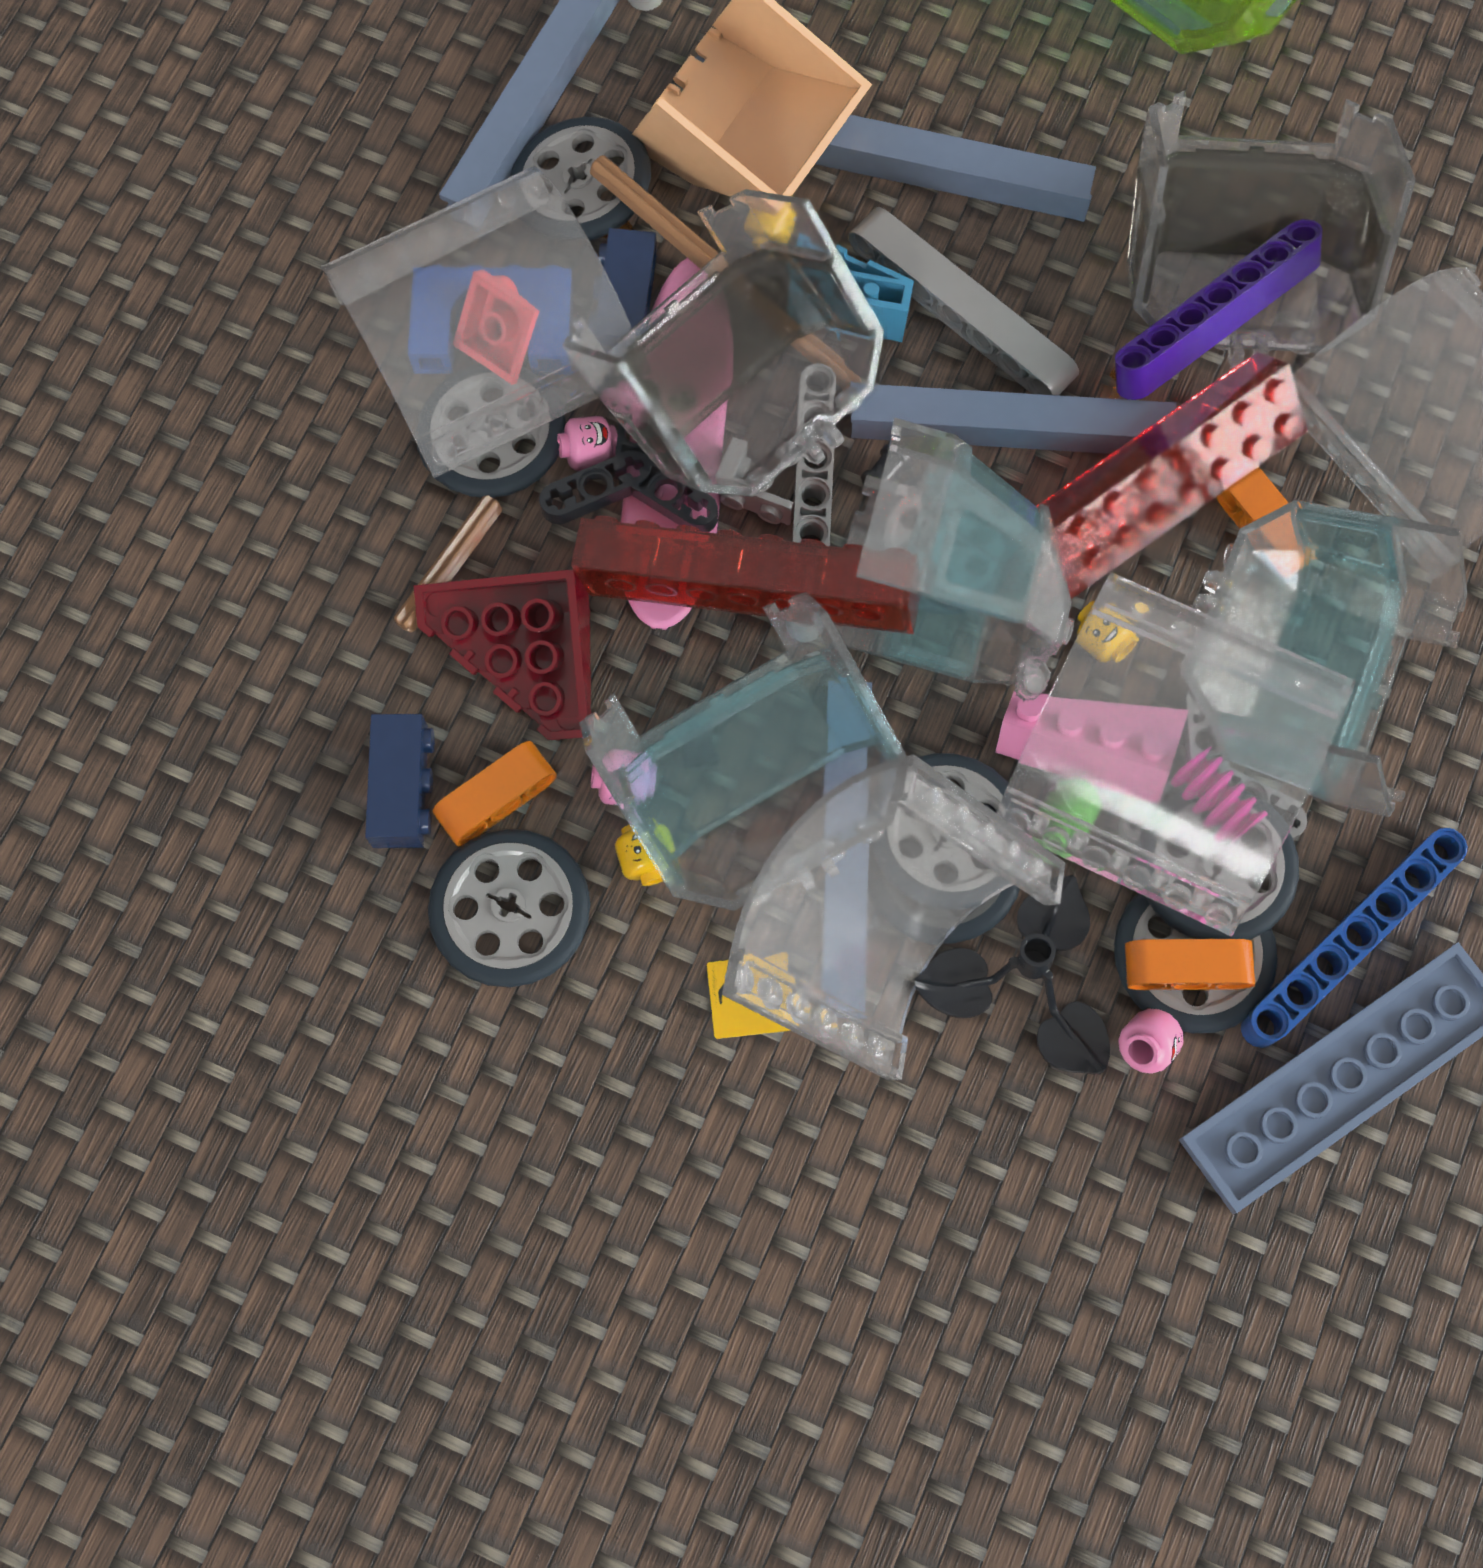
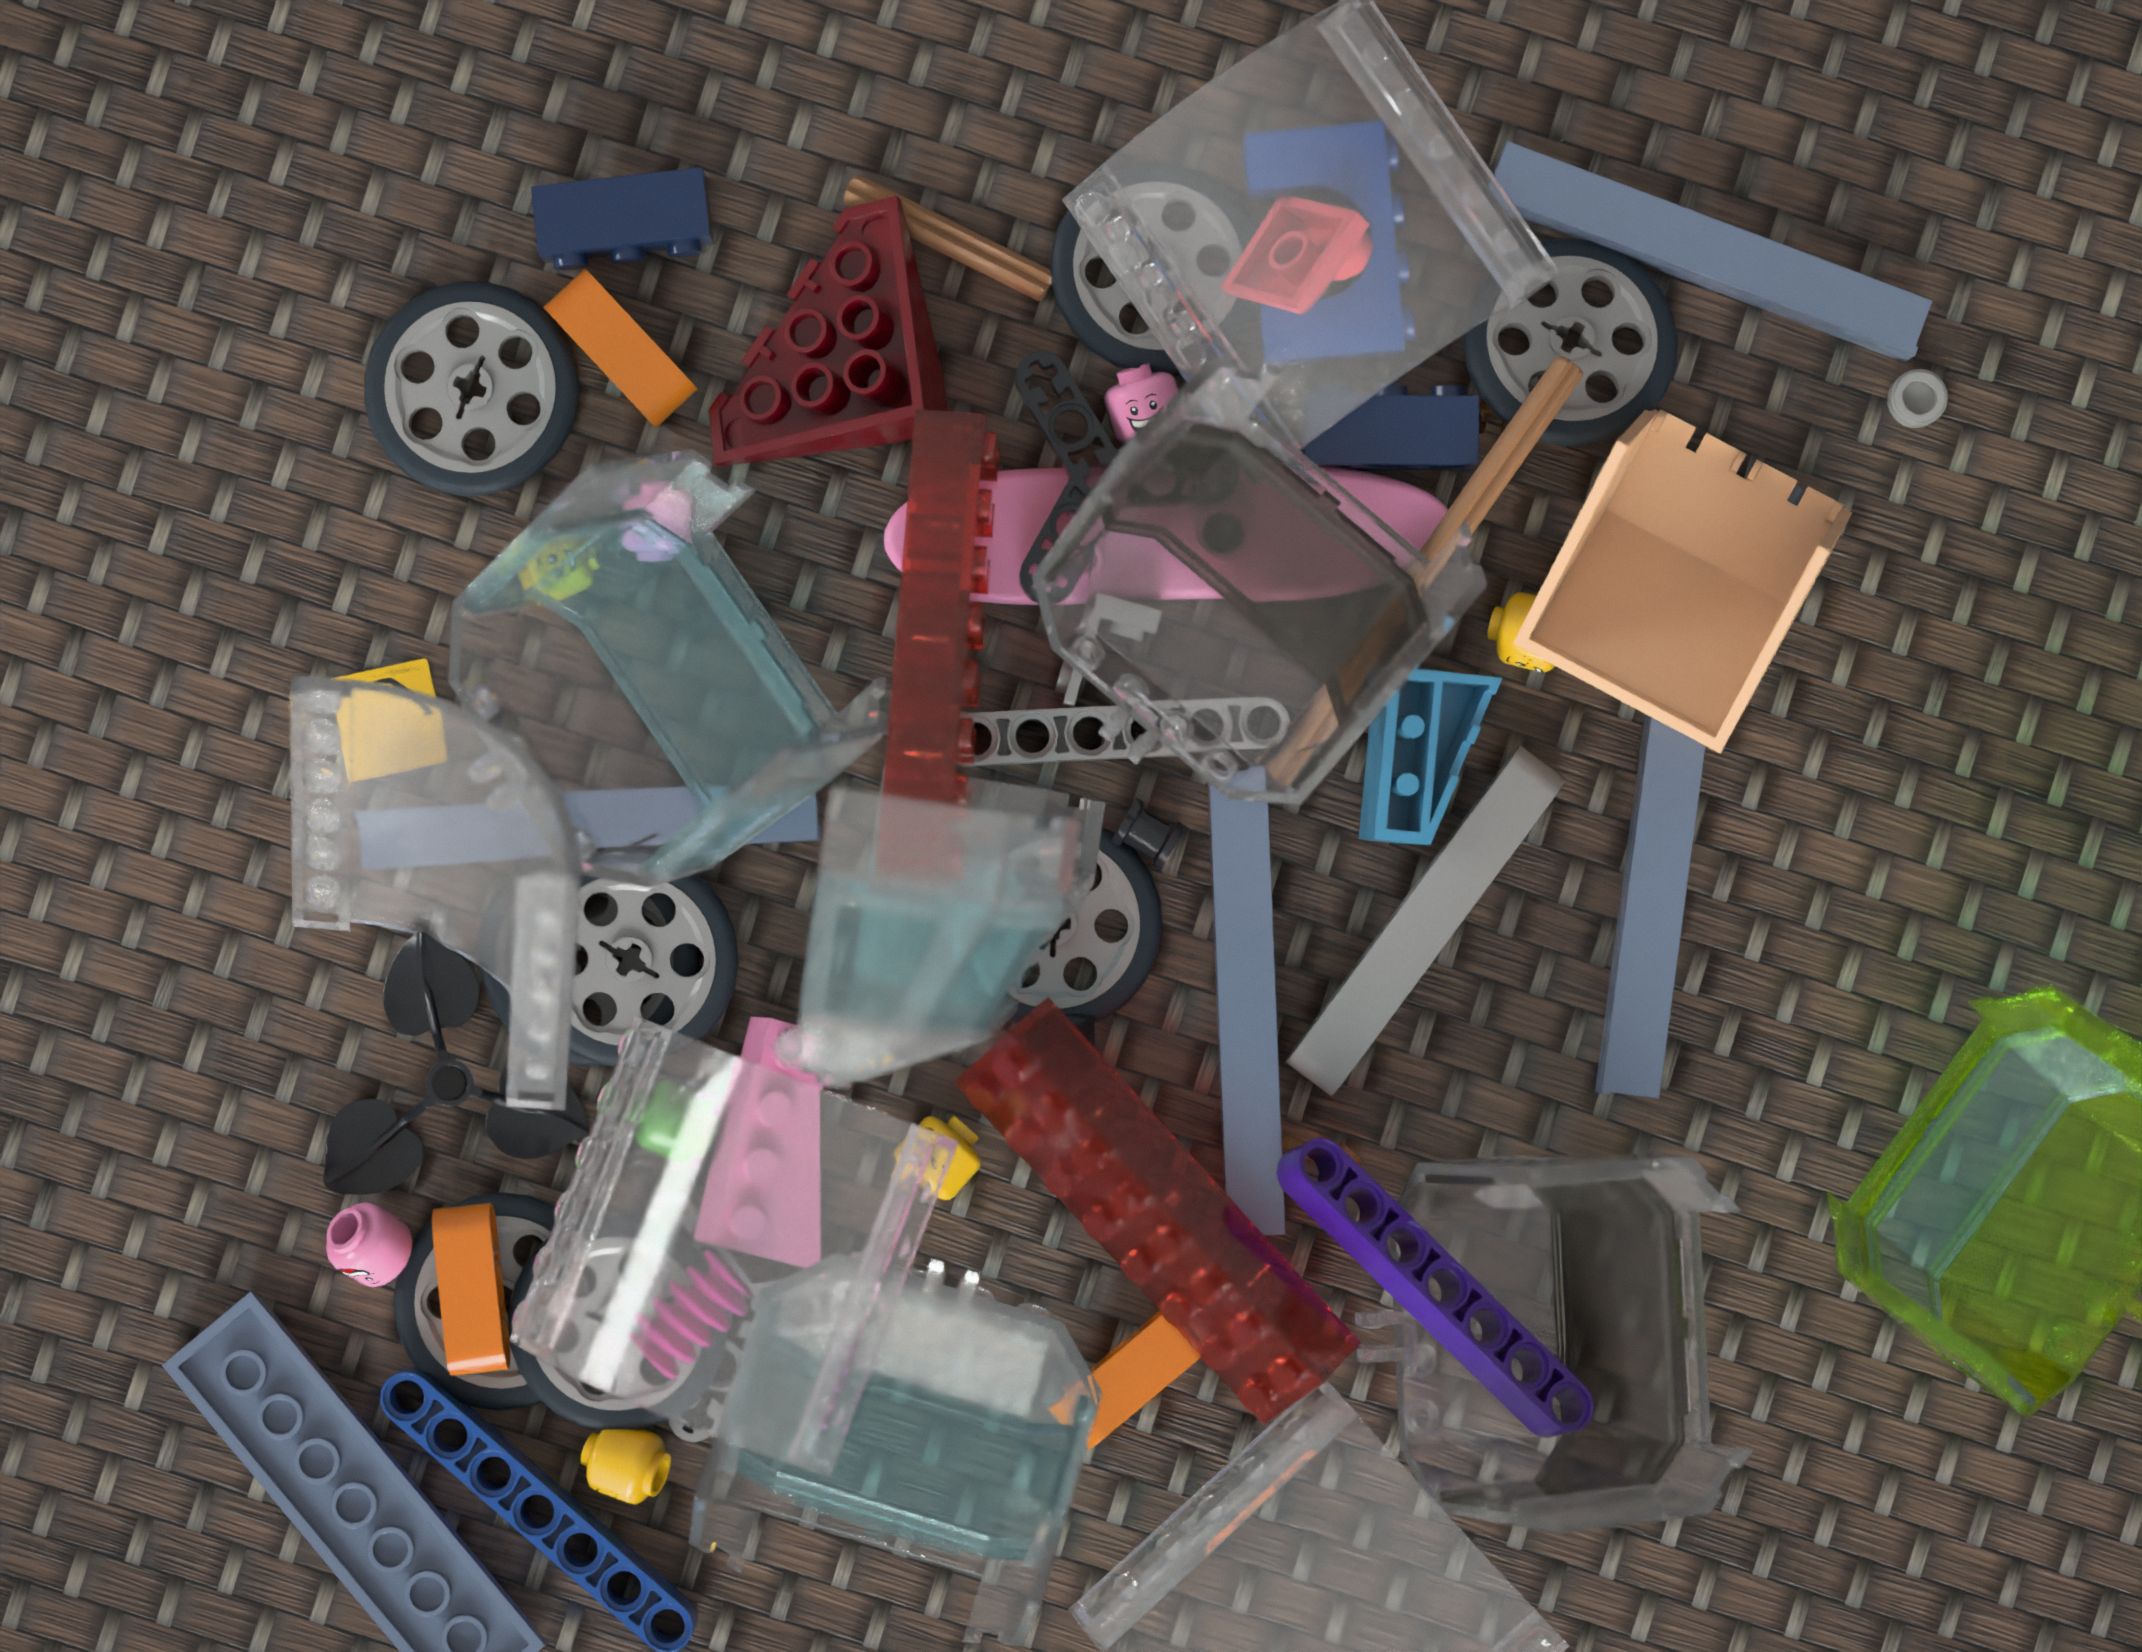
camera: 80 degrees right, 15 degrees up
none -> yellow head [581,1429,671,1505]

